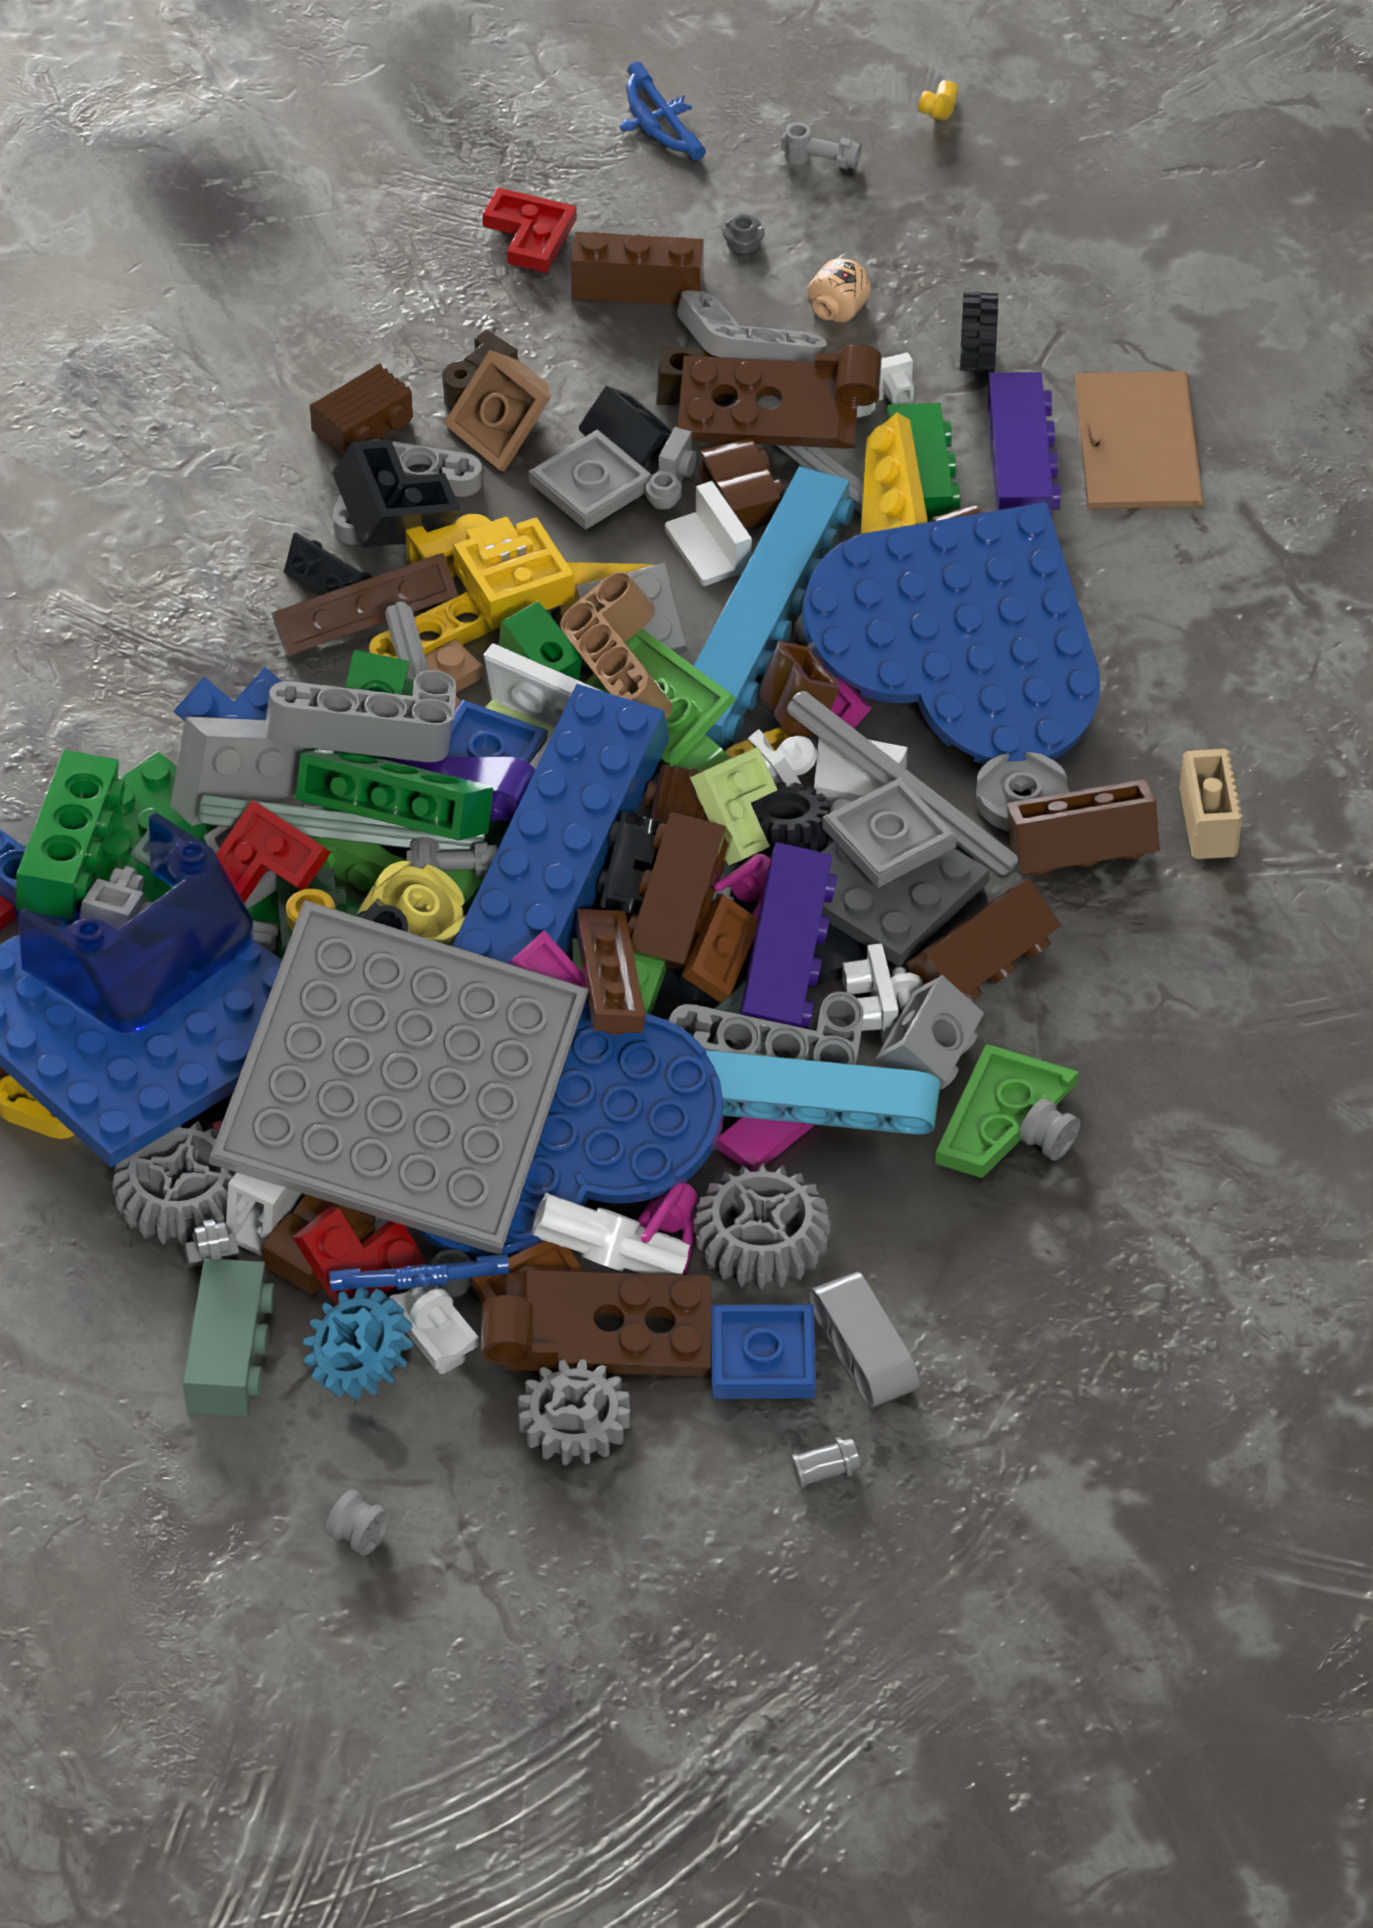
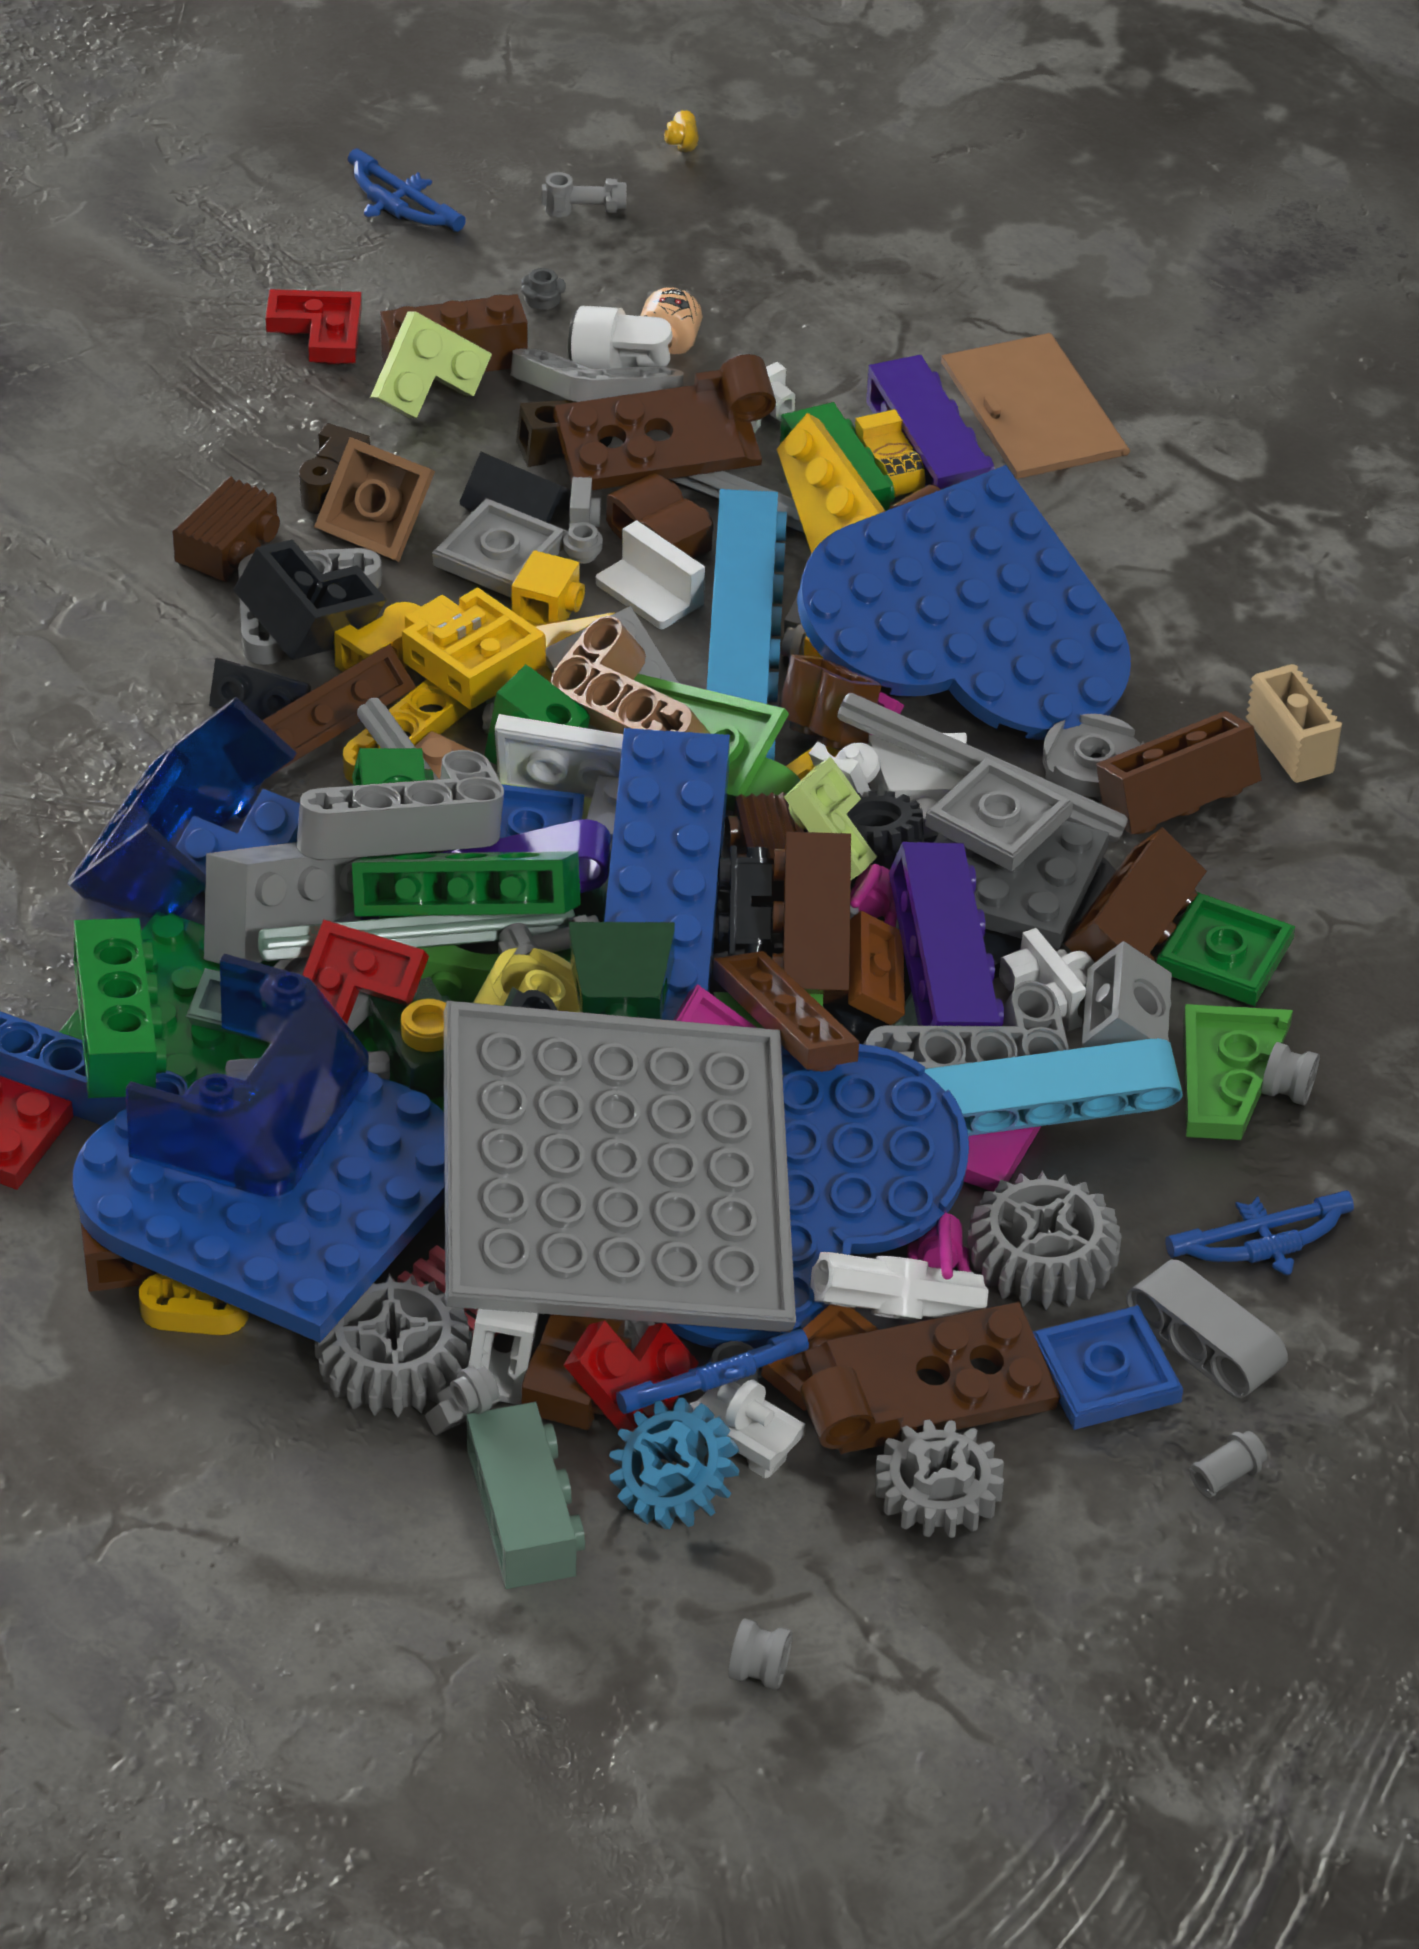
camera: 20 degrees left, 5 degrees down
light grey plate [79,866,144,932] -> none
black tyre [960,292,998,372] -> none
none -> clear blue windscreen [67,697,297,918]
none -> yellowish green plate [370,312,492,418]
none -> yellow brick [511,550,585,626]
none -> white piece [568,306,673,369]
none -> dark green torso [569,922,675,1020]
none -> yellow leg [855,409,926,497]
none -> green plate [1156,892,1295,1006]
none -> blue piece [1165,1190,1354,1275]

